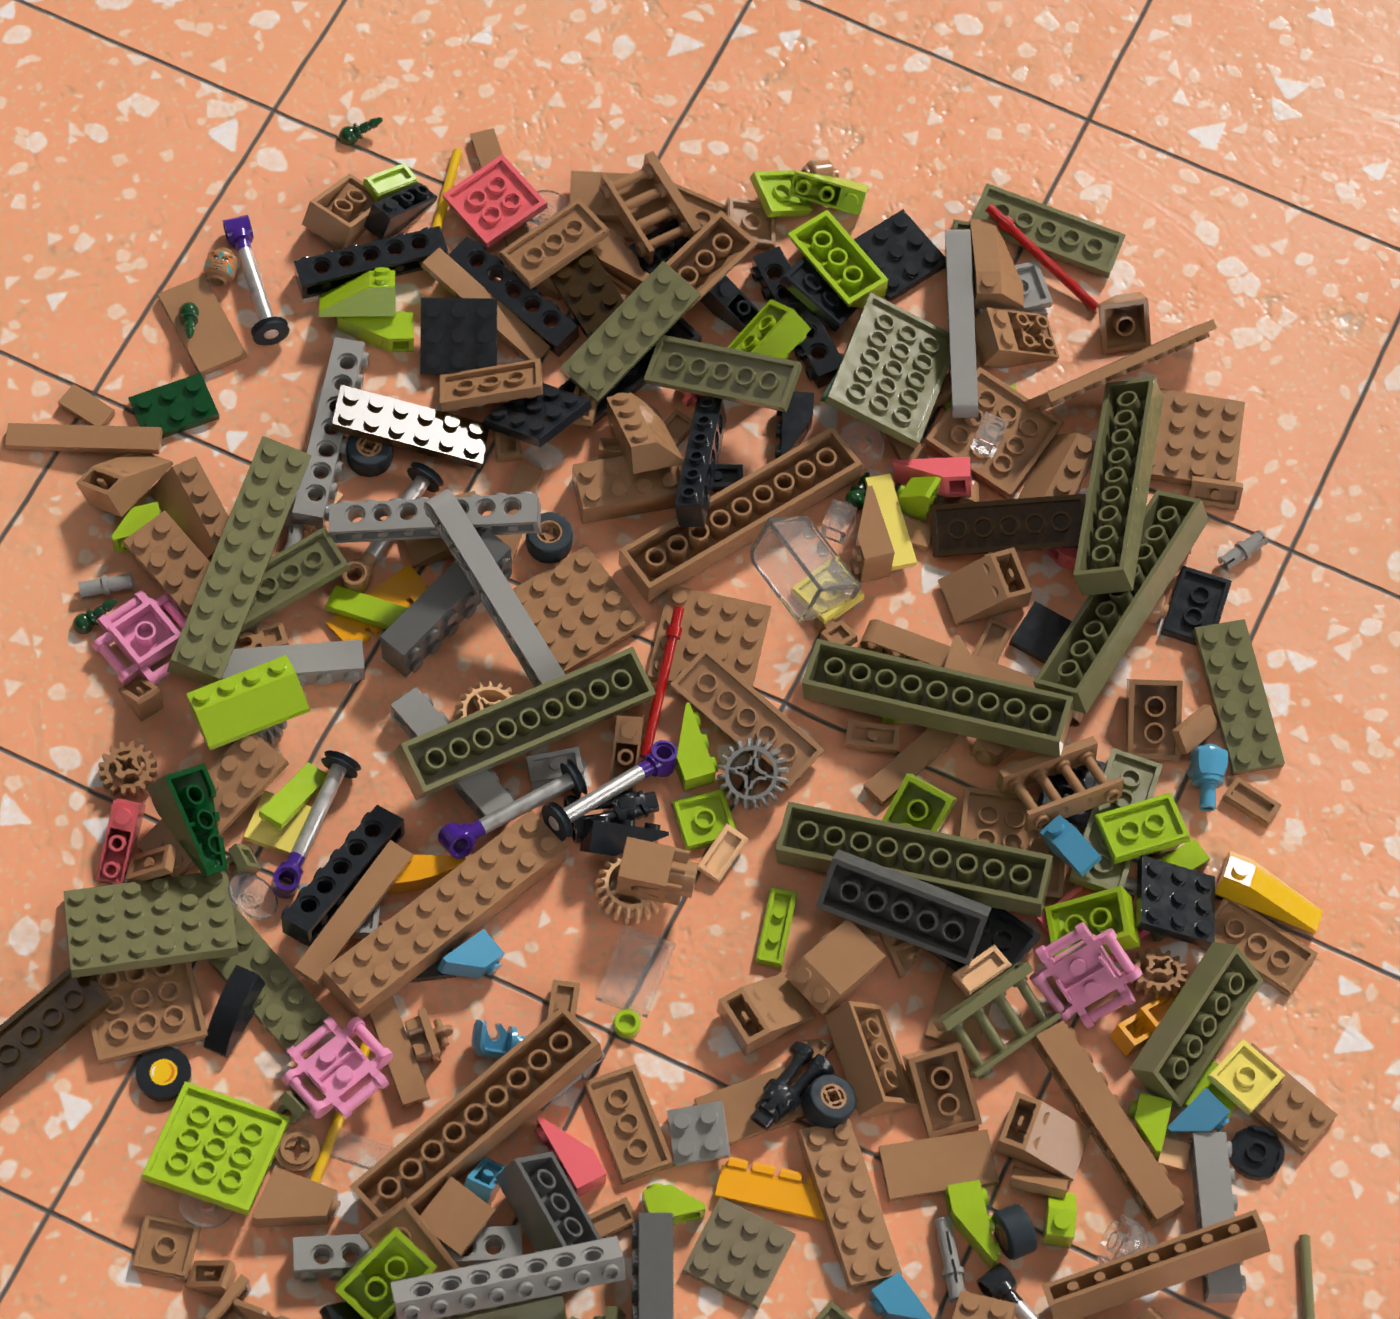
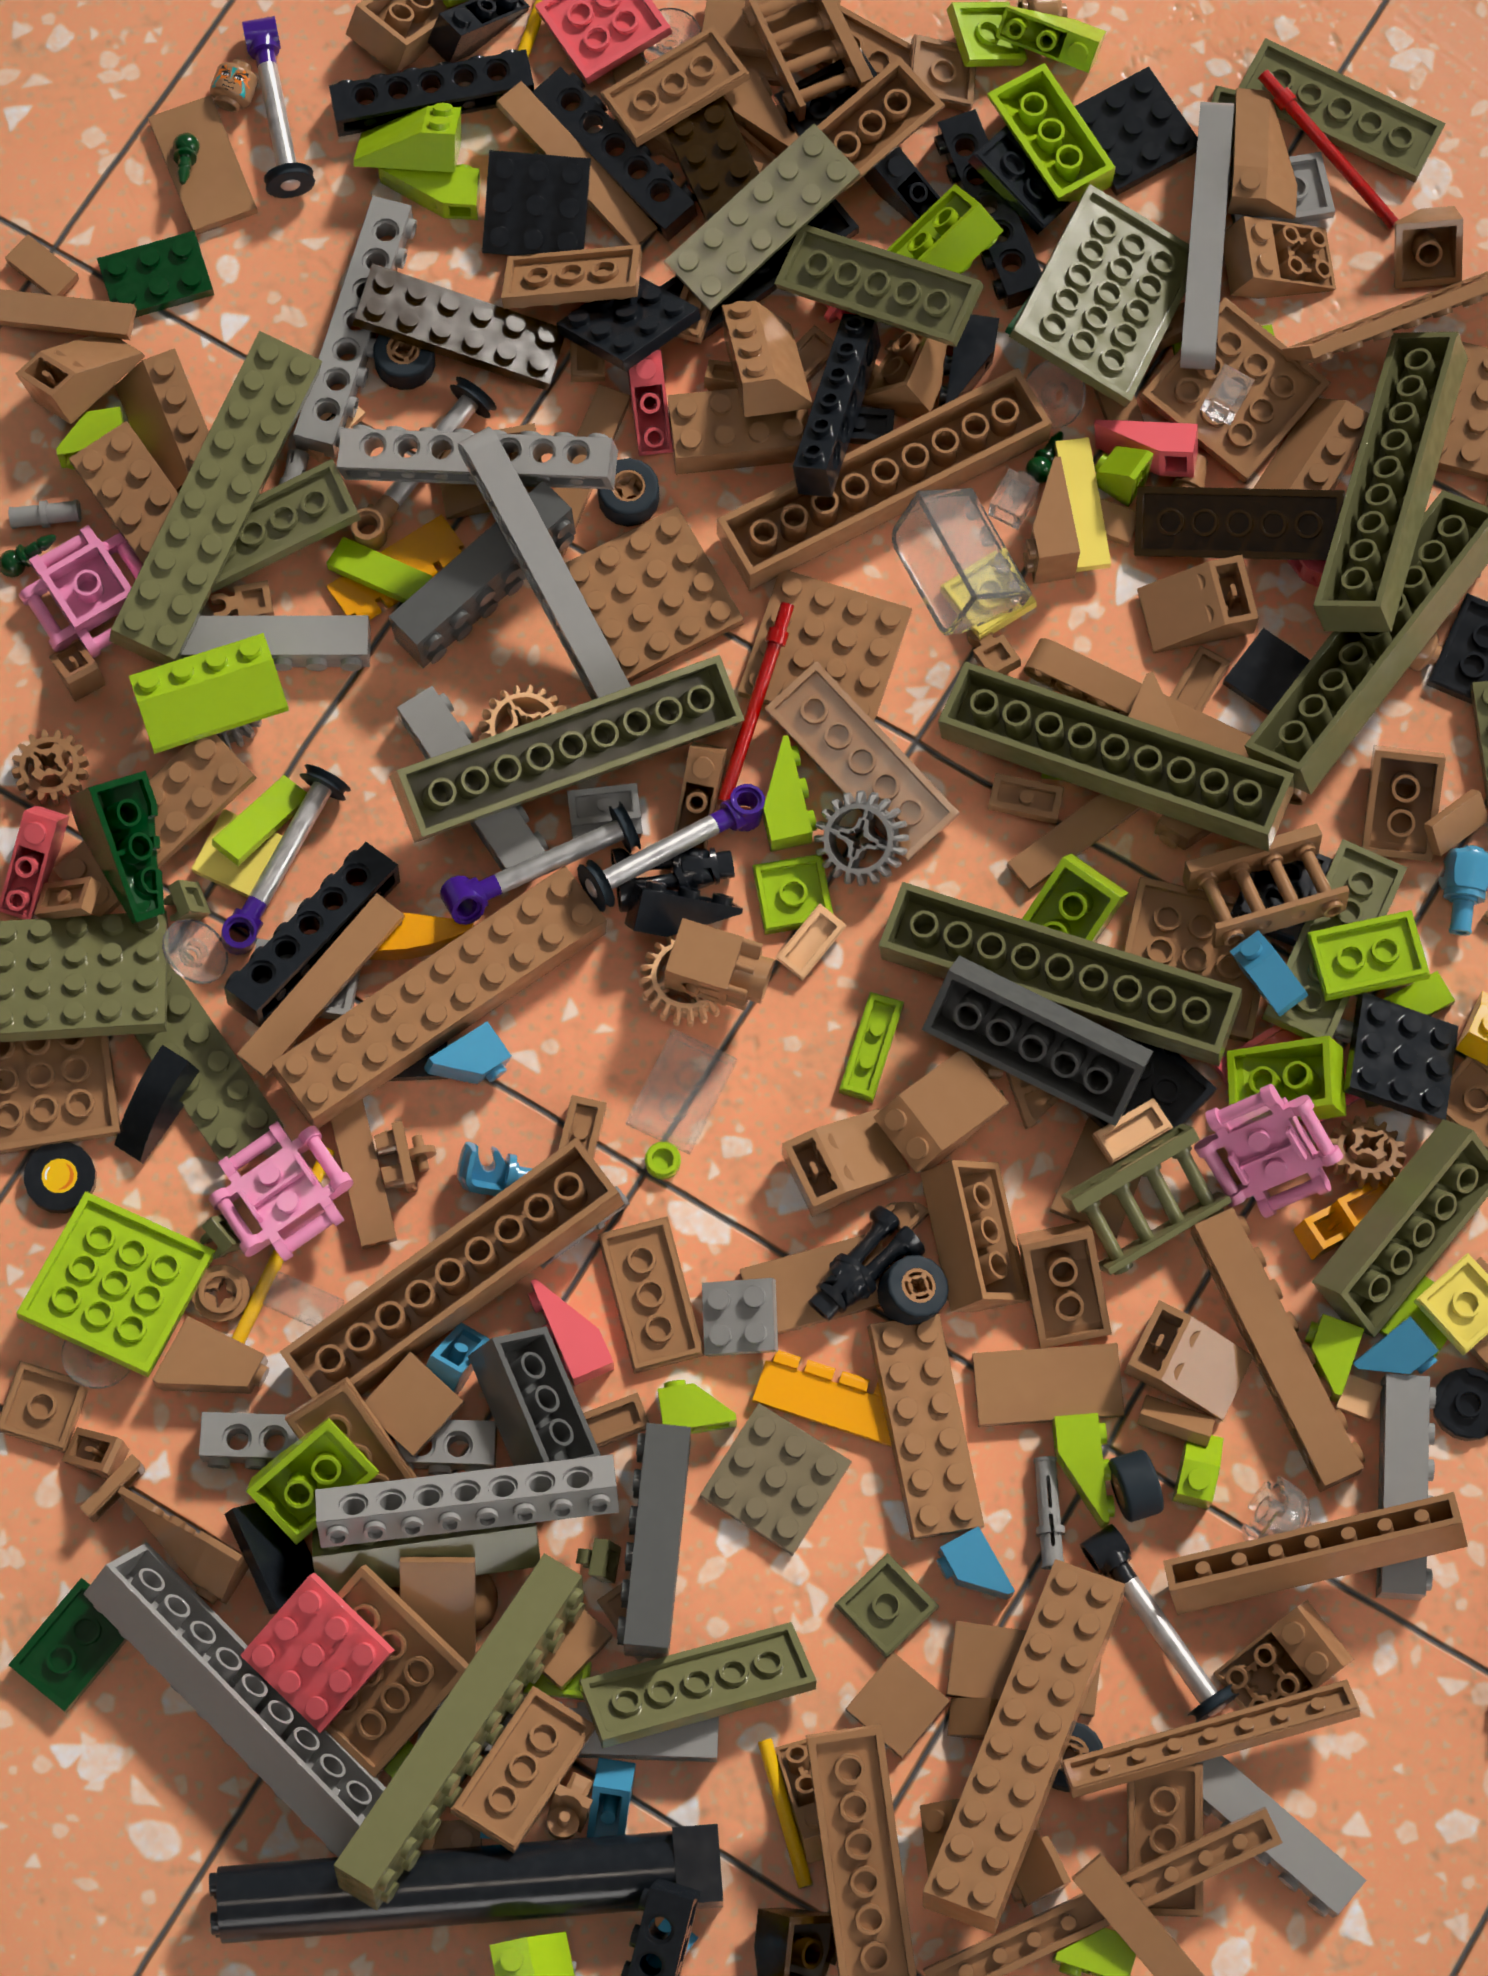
camera: 10 degrees right, 10 degrees up
none -> coral slope [627,348,673,456]
none -> medium nougat wedge [862,330,947,419]

